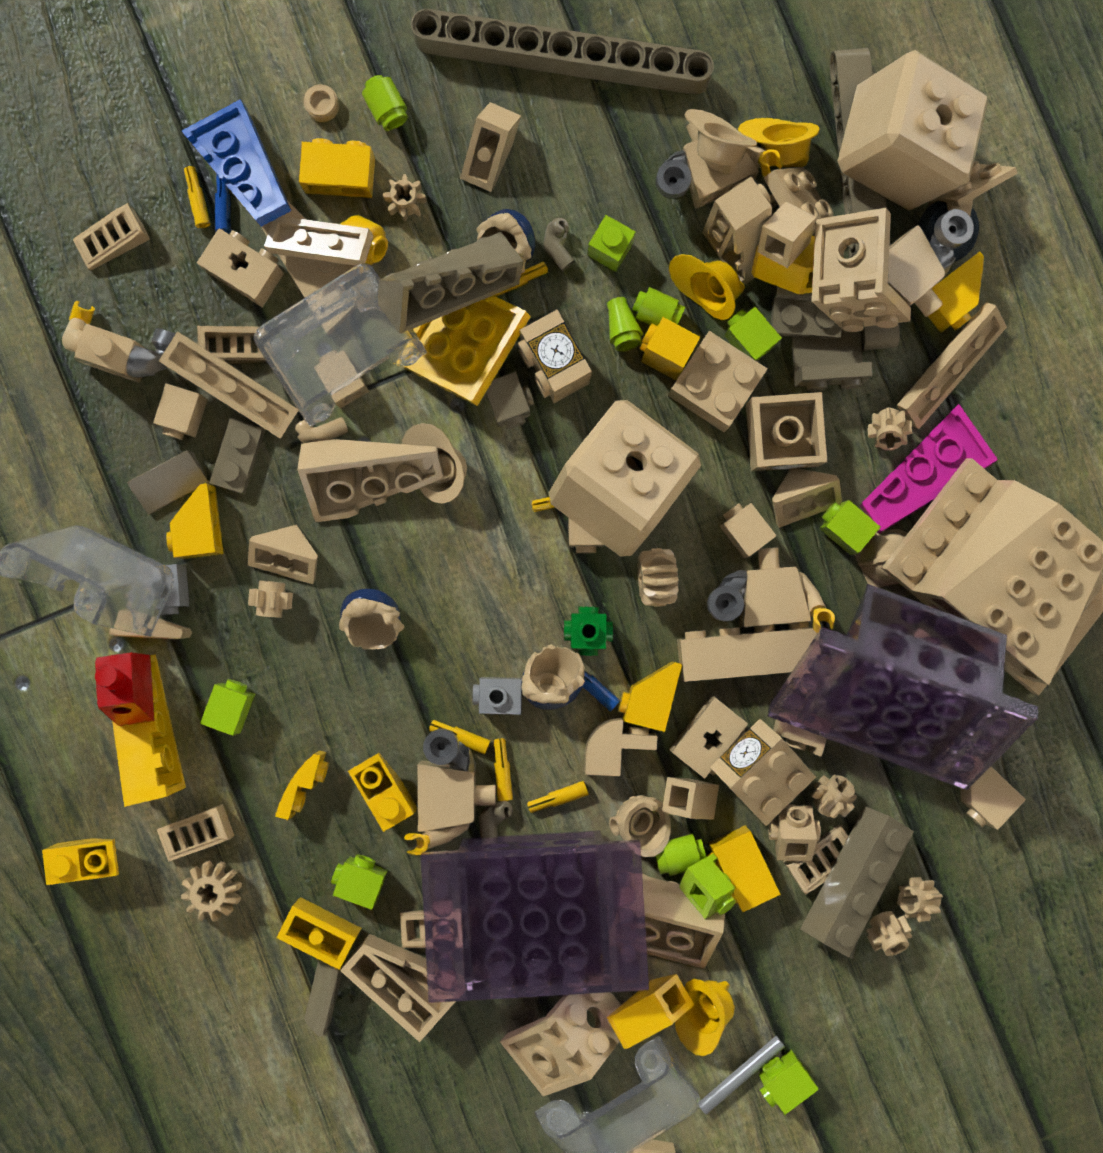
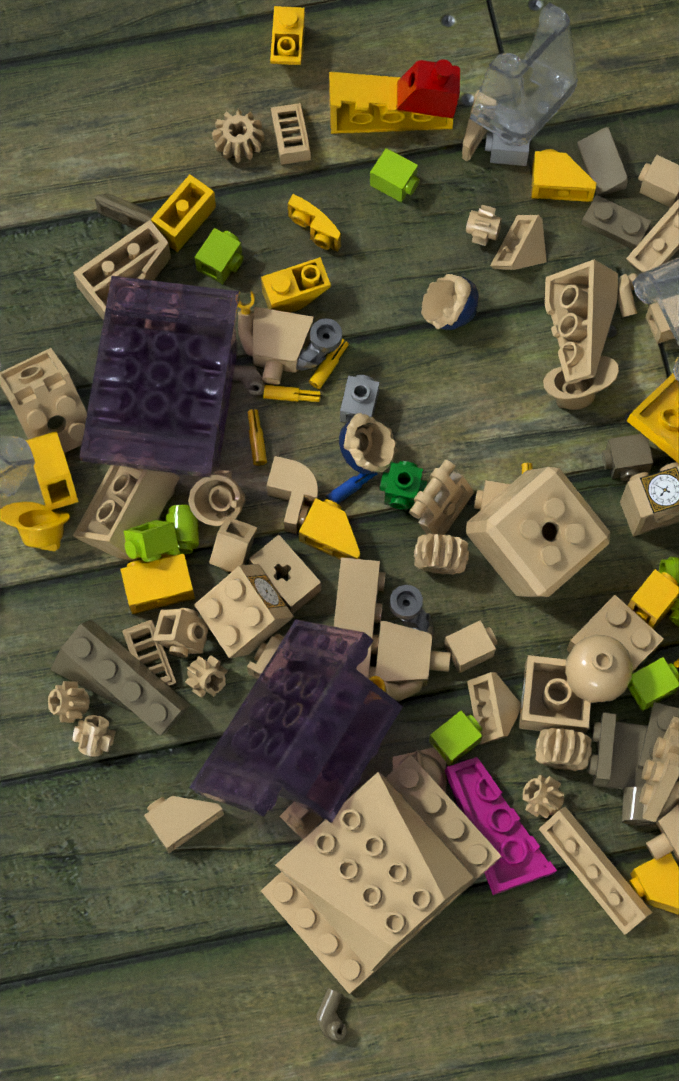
camera: 105 degrees right, 15 degrees down
none -> tan plate [409,460,474,535]
none -> tan gear [535,728,592,771]
none -> tan cylinder [565,634,633,703]

